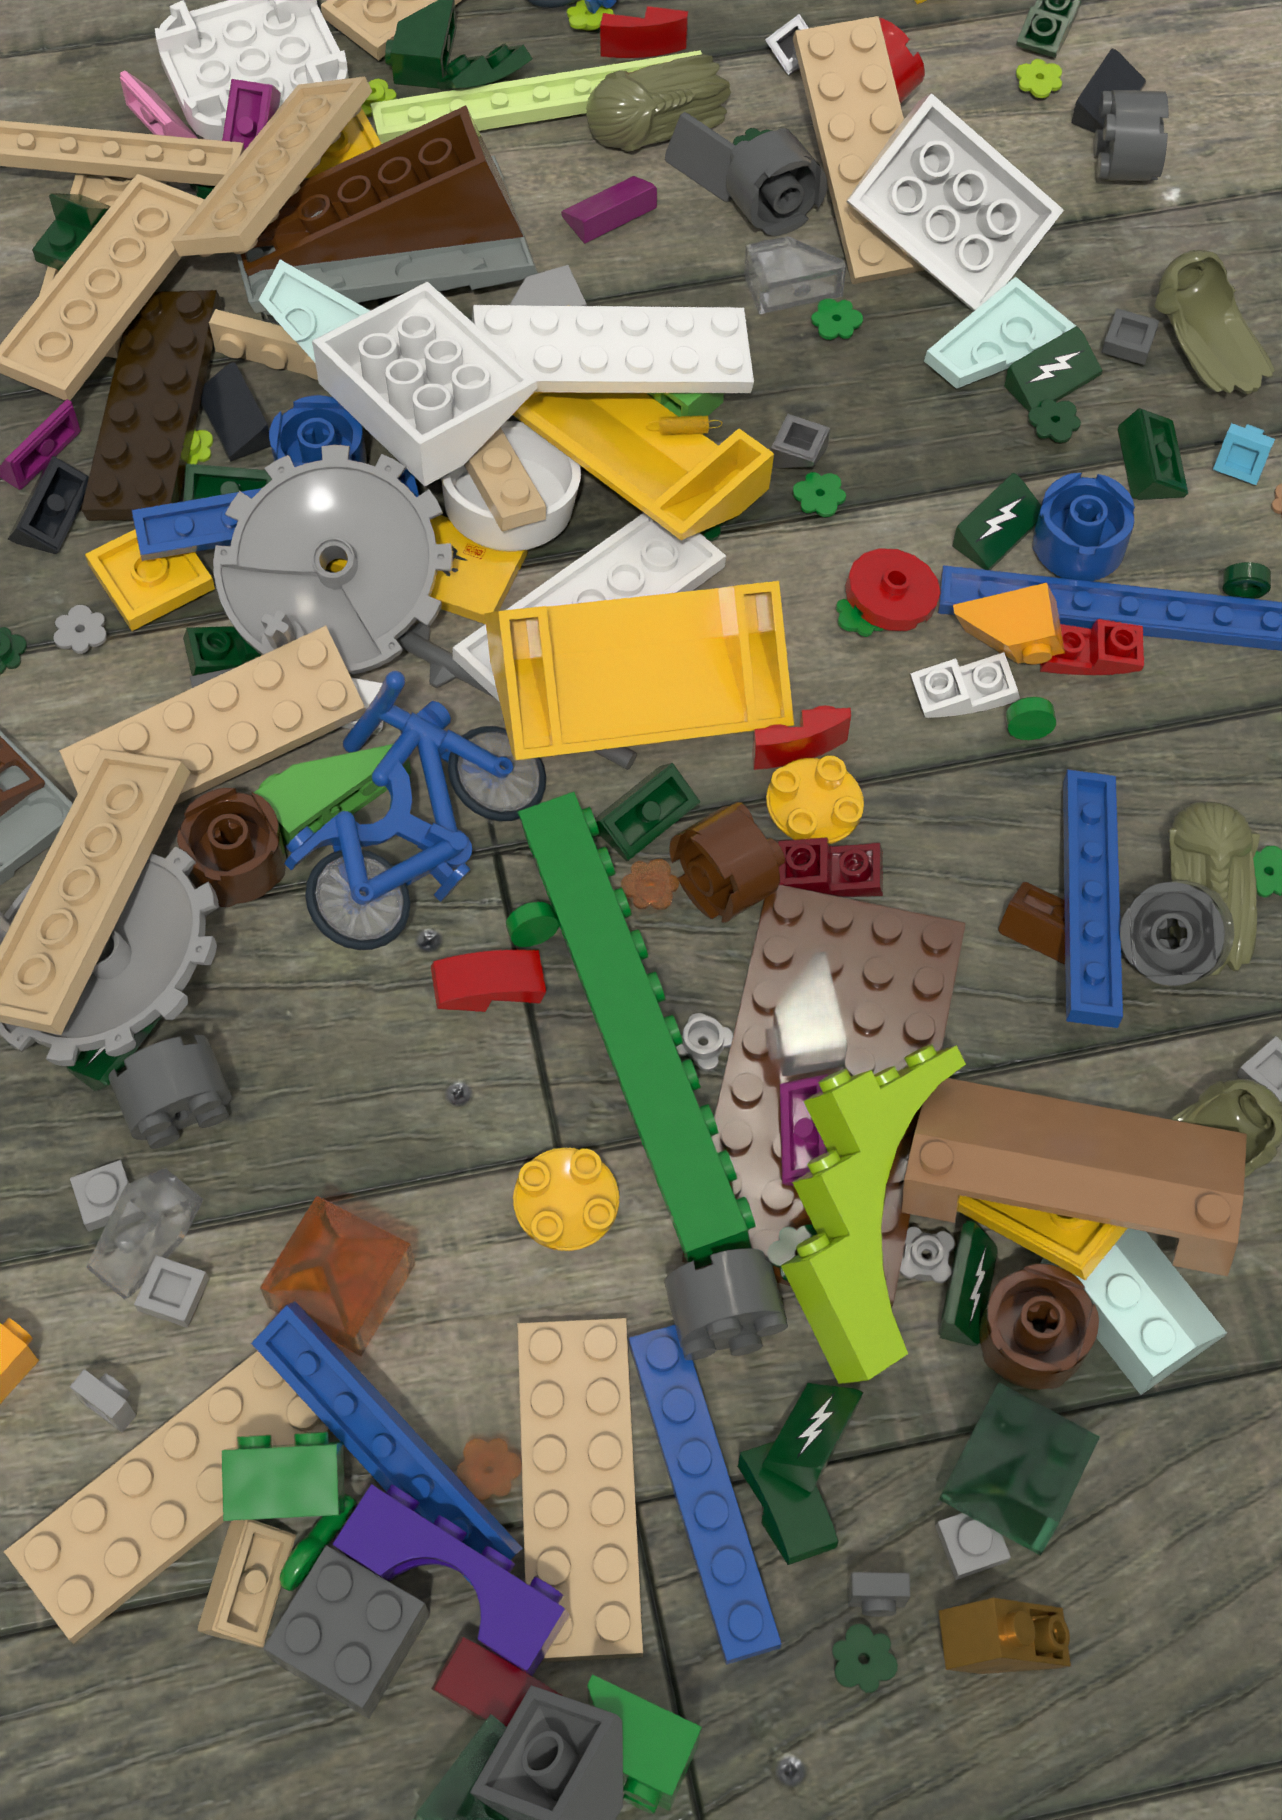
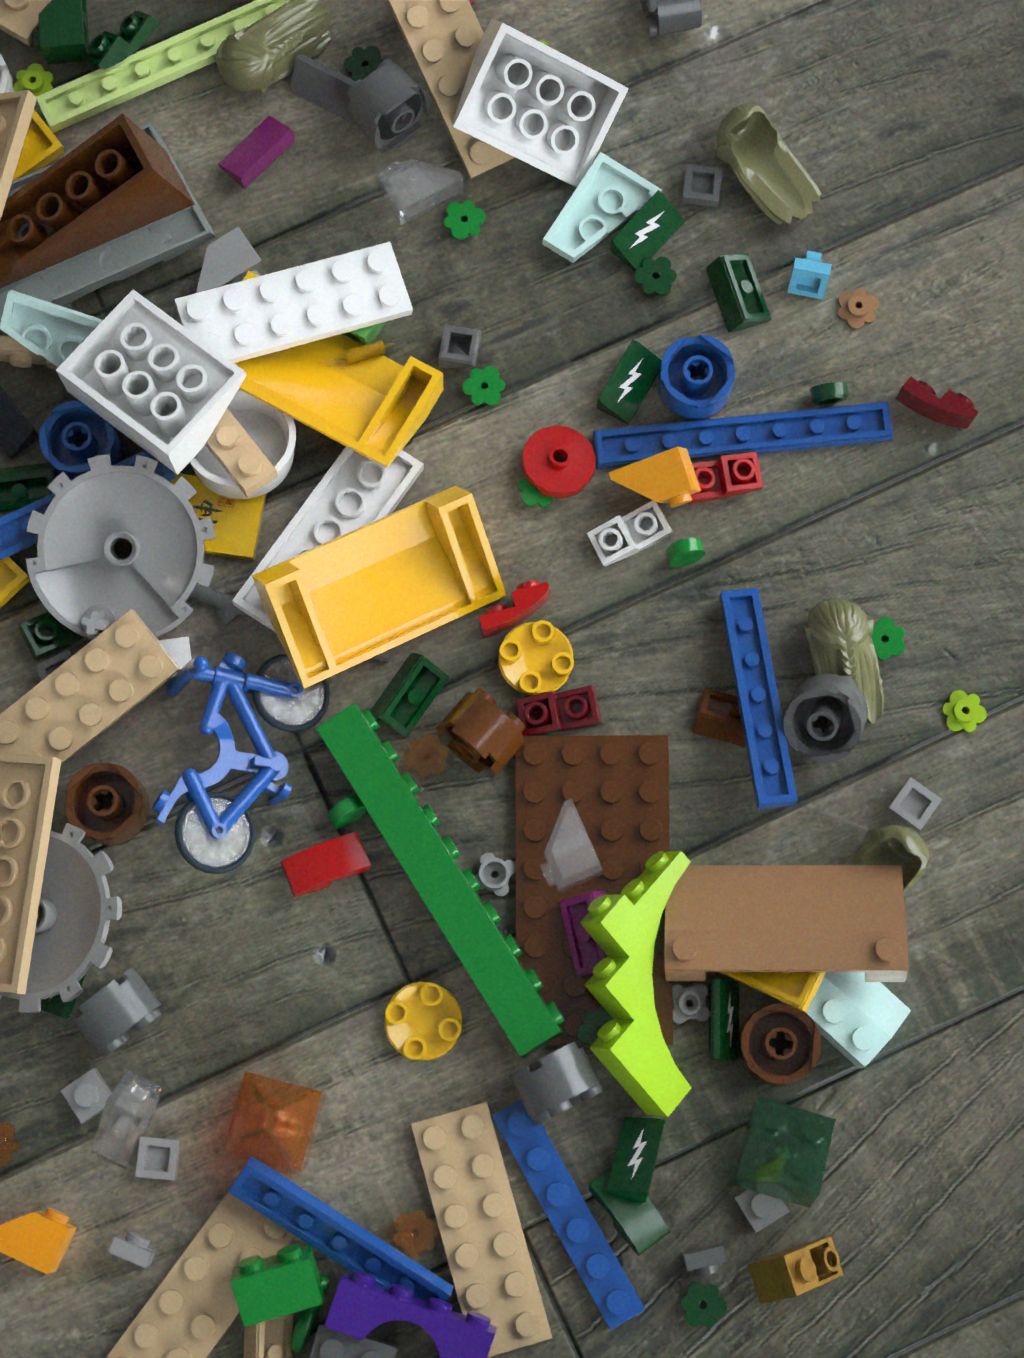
camera: 10 degrees left, 15 degrees up
bright green slope [253,744,411,846] -> none

